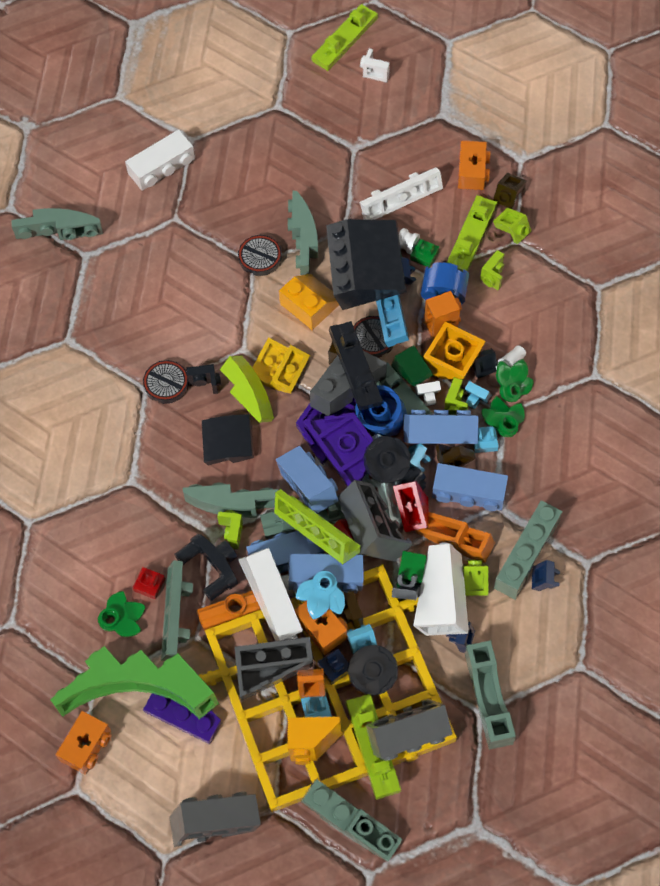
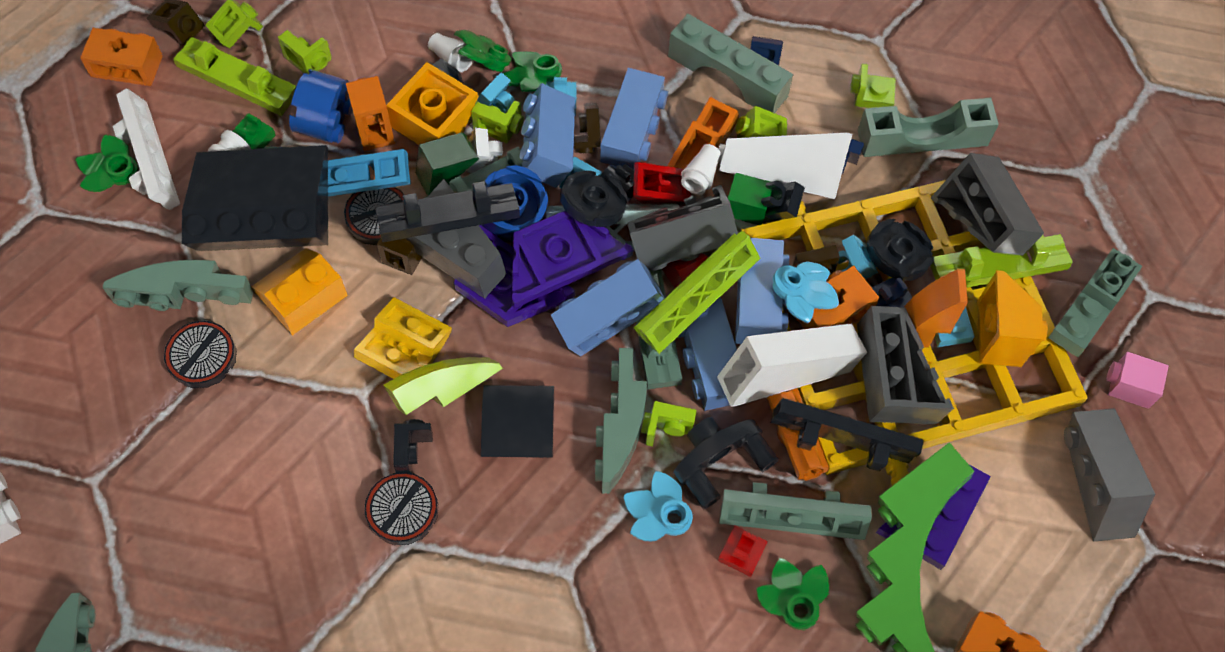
camera: 90 degrees left, 0 degrees up
none -> green plate [76,135,139,192]
none -> medium azure plate [624,471,693,542]
none -> white cone [681,144,721,195]
none -> black hinge [770,398,923,471]
none -> lime bracket [850,64,896,108]
none -> bright pink brick [1106,352,1169,409]

